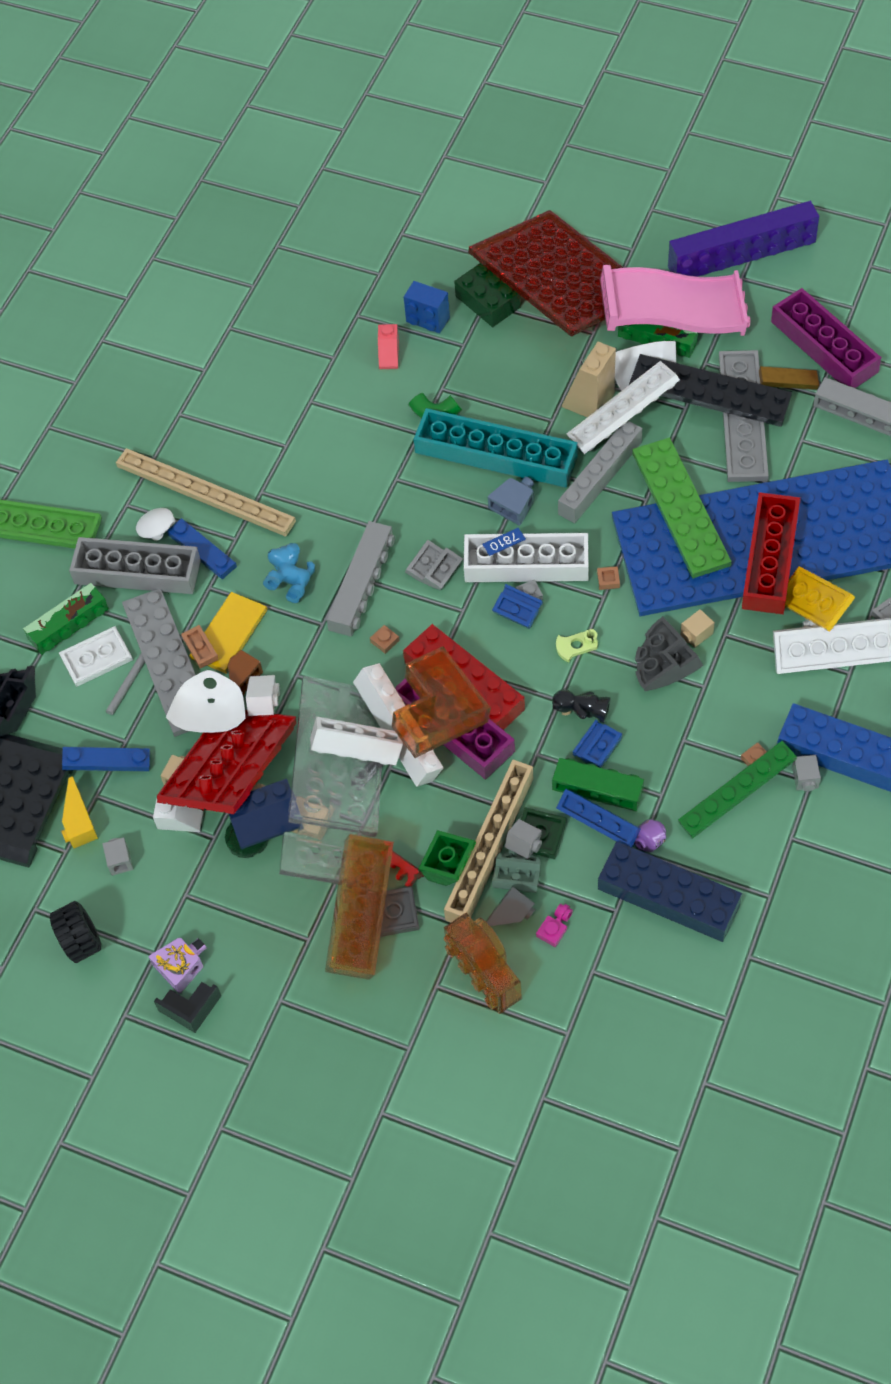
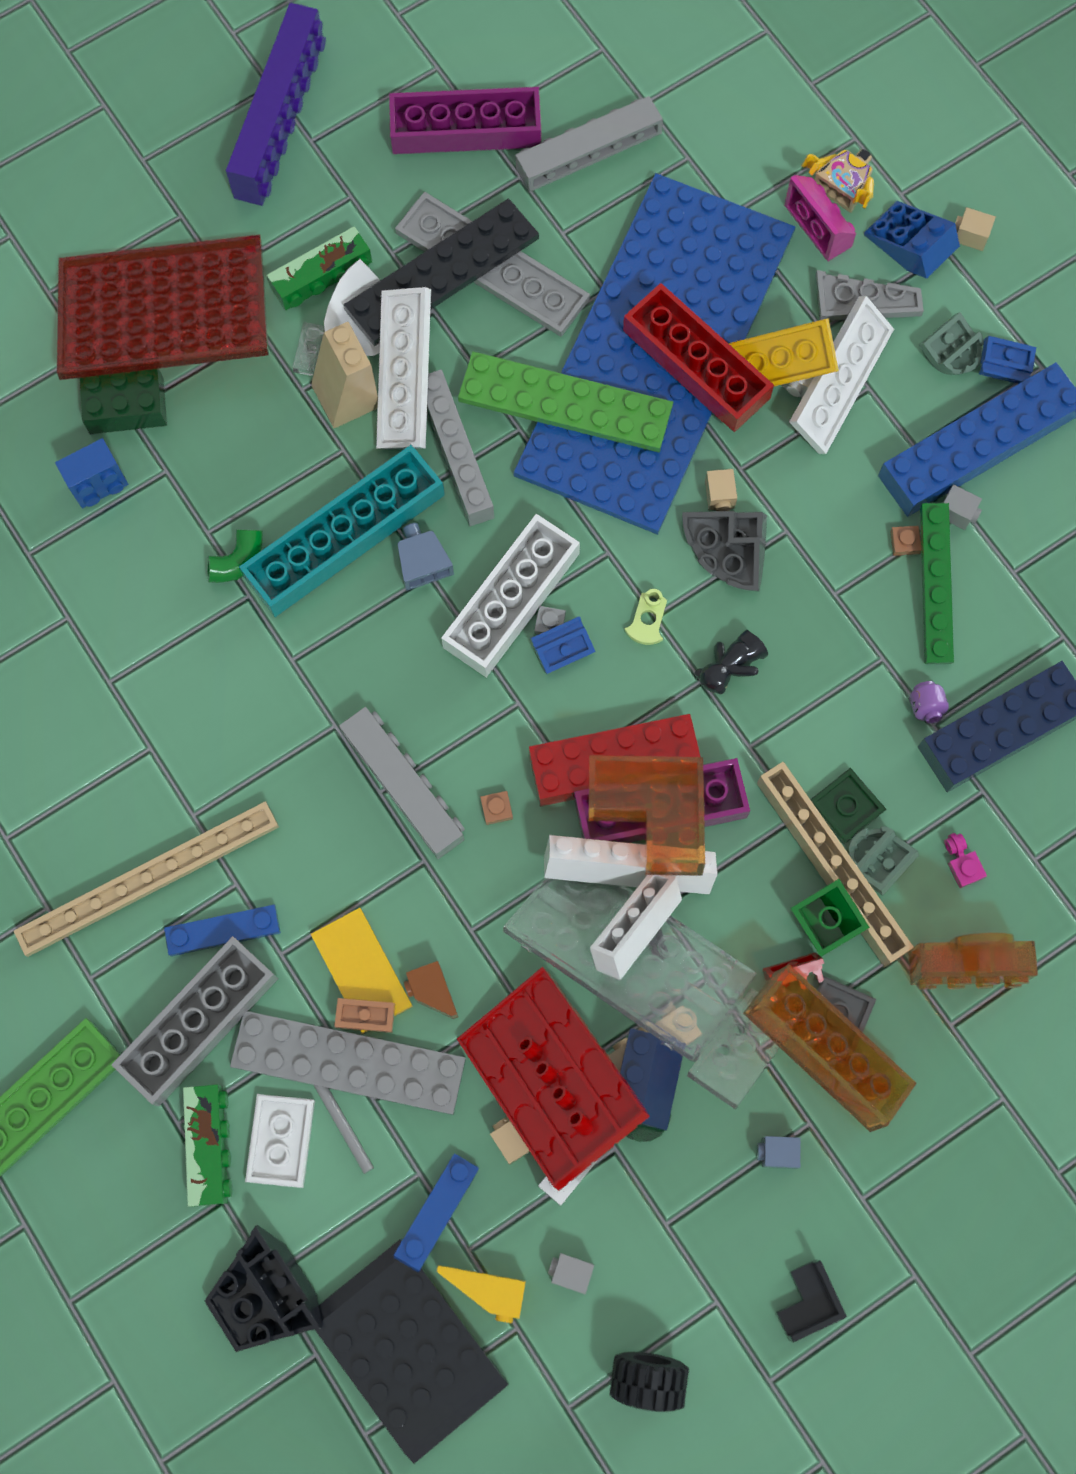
camera: 60 degrees left, 15 degrees up
white dish [136,508,175,541] -> none
lavender torso [148,938,207,994] -> none
white piece [166,670,245,733] -> none
white brick [246,675,280,716] -> none
dark azure animal [263,543,315,603] -> none
coral slope [378,324,399,369] -> none
light grey slope [405,540,463,590] -> none
blue sticker [482,527,526,556] -> none
dark grey slope [485,886,535,926] -> none
light grey brick [505,819,542,859] -> none
green brick [552,758,644,812] -> none
blue plate [556,789,641,847] -> none
blue plate [573,720,622,768] -> none
nougat plate [597,566,620,590] -> none
bright pink panel [600,265,750,336] -> none
pearl gold tile [759,366,819,390] -> none
none -> sand blue brick [757,1136,800,1169]

